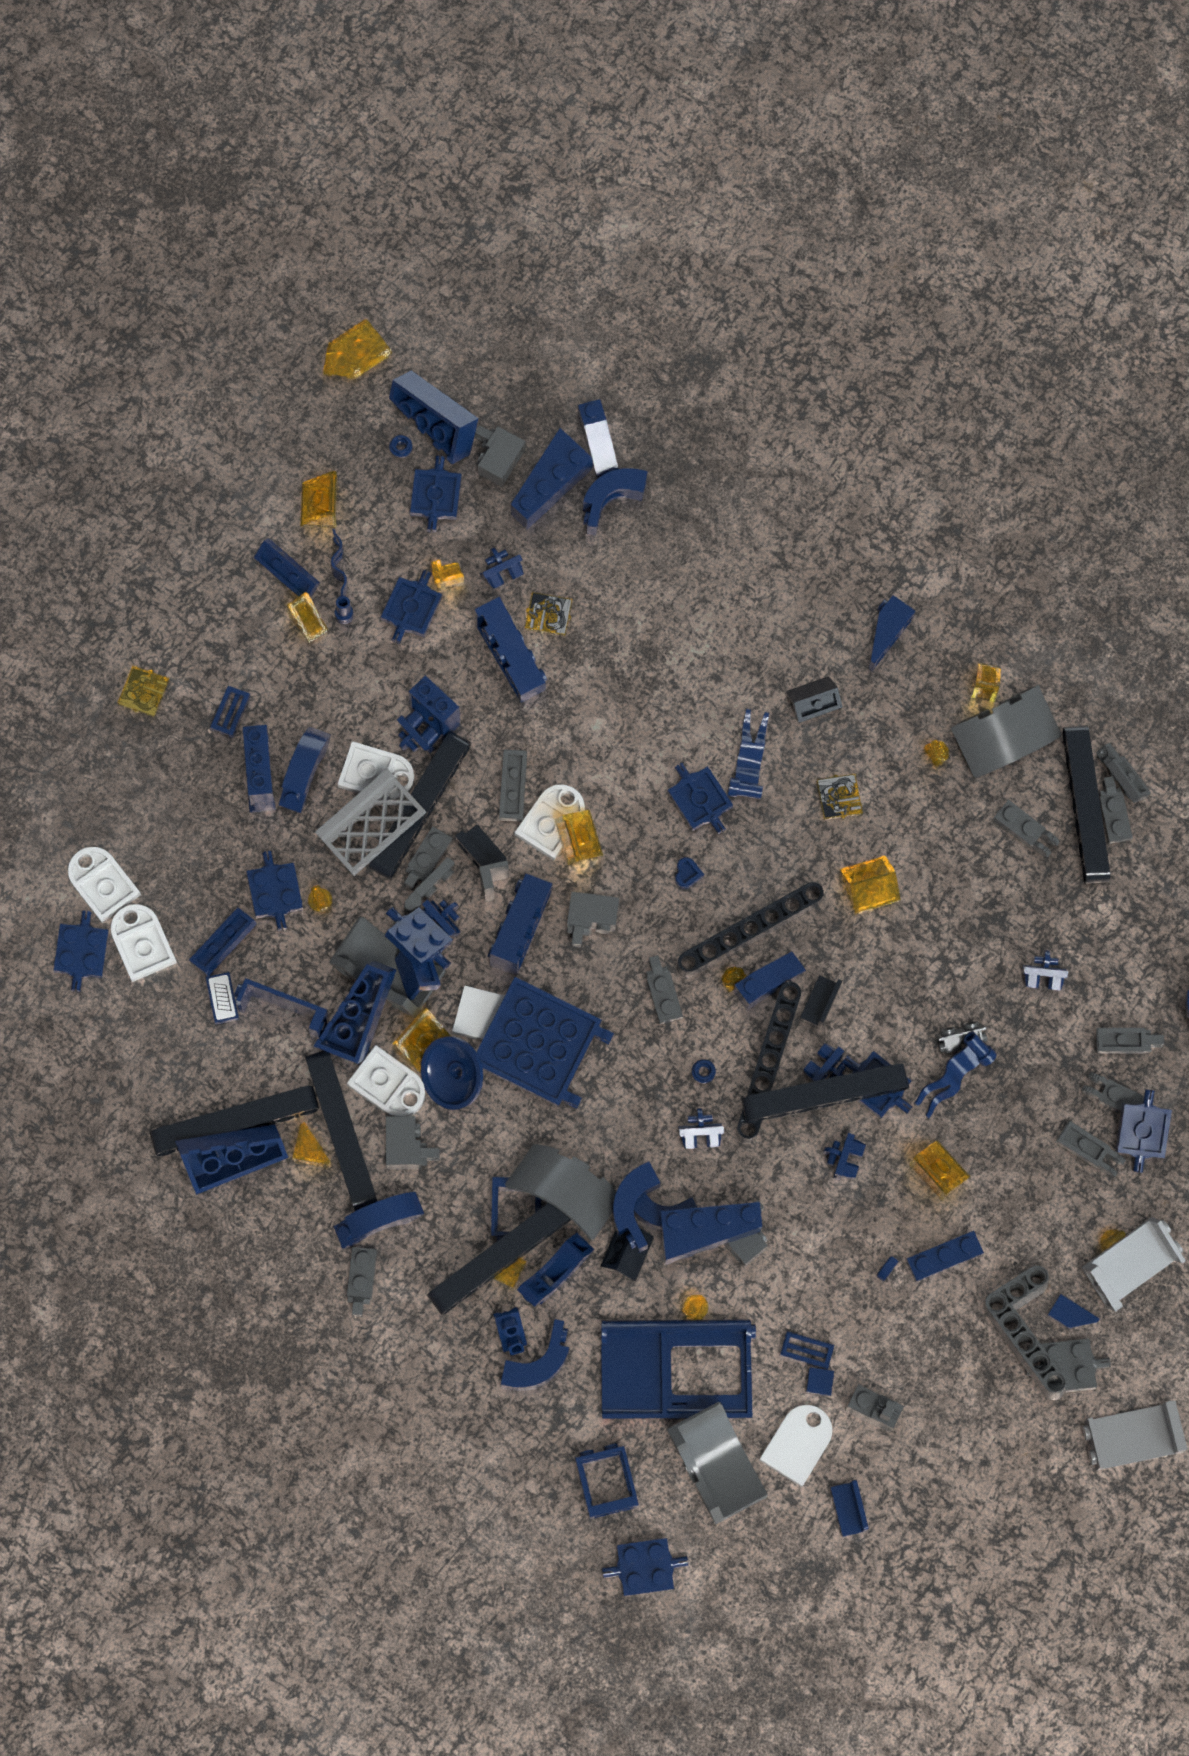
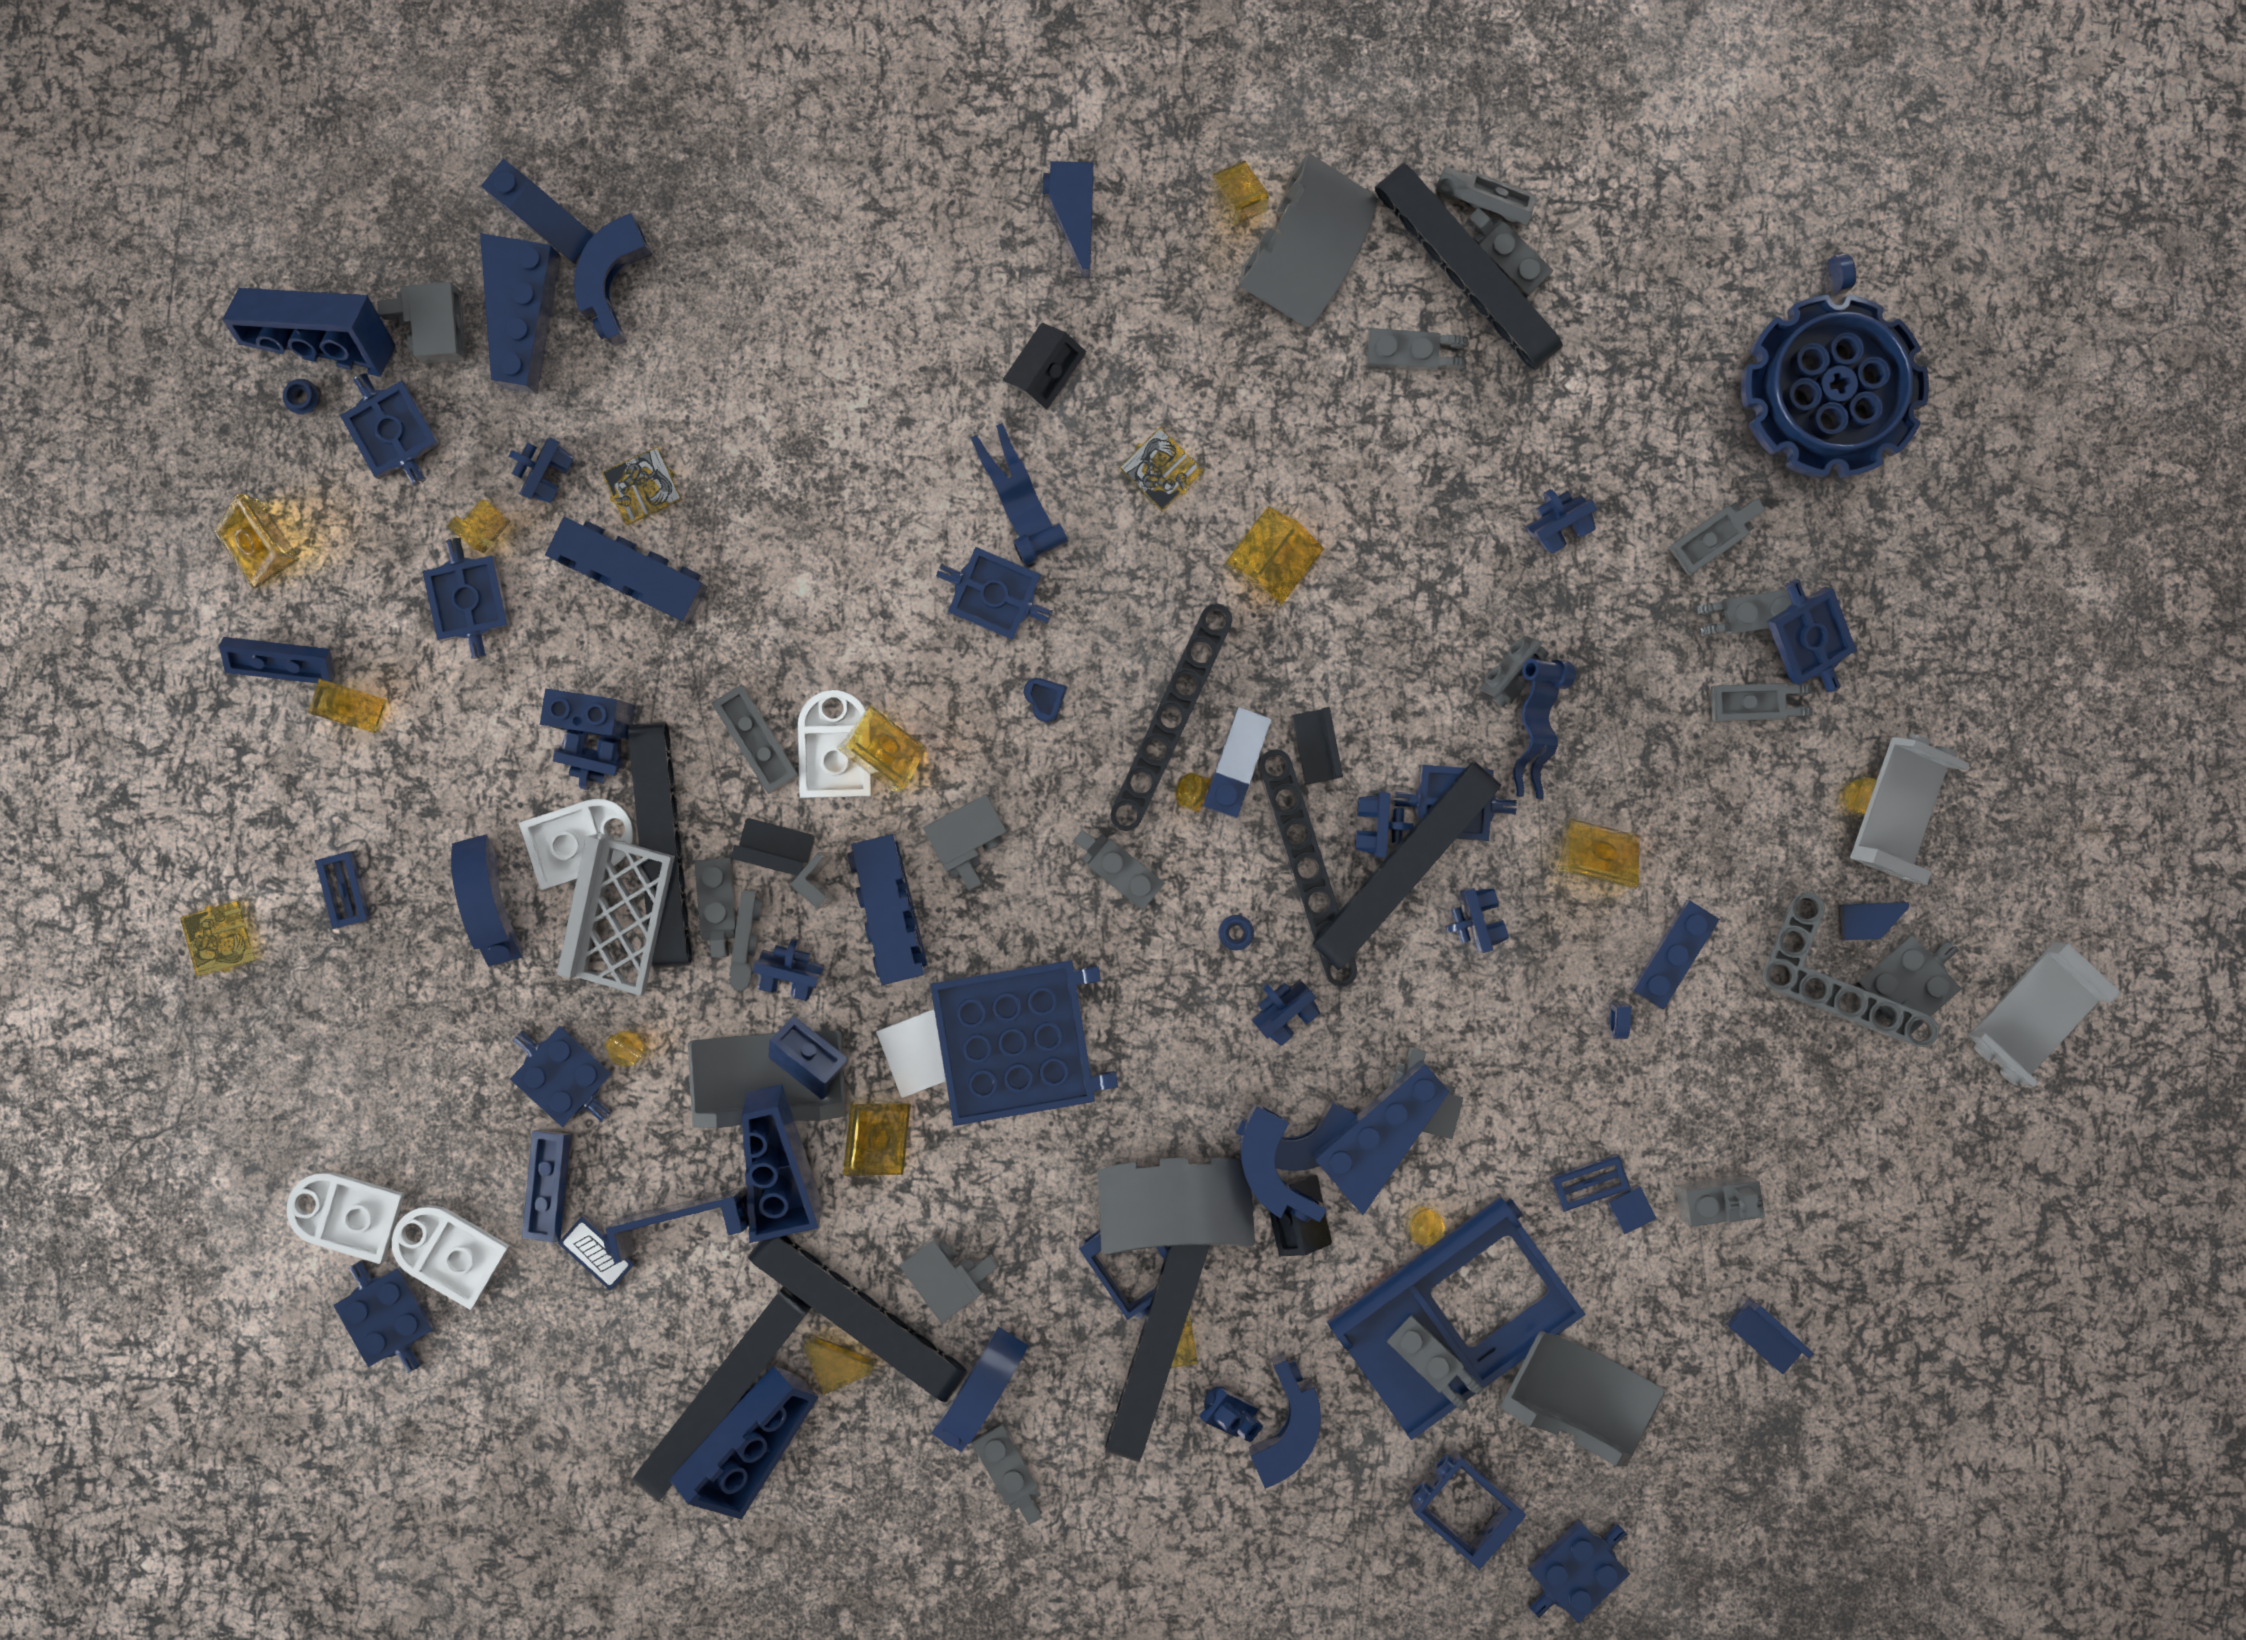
camera: 30 degrees left, 15 degrees up
dark blue window [243,725,276,813] -> none
clear yellow tile [323,319,392,379] -> none
dark blue flag [331,529,354,624] -> none
white tile [347,1045,425,1117] -> none
dark blue plate [385,907,453,970] -> none
dark blue dish [421,1036,483,1110] -> none
dark blue arch [517,1233,595,1307] -> none
white tile [759,1405,832,1487] -> none
clear yellow plate [923,740,949,768] -> none
none -> dark grey hinge [1386,1314,1484,1411]

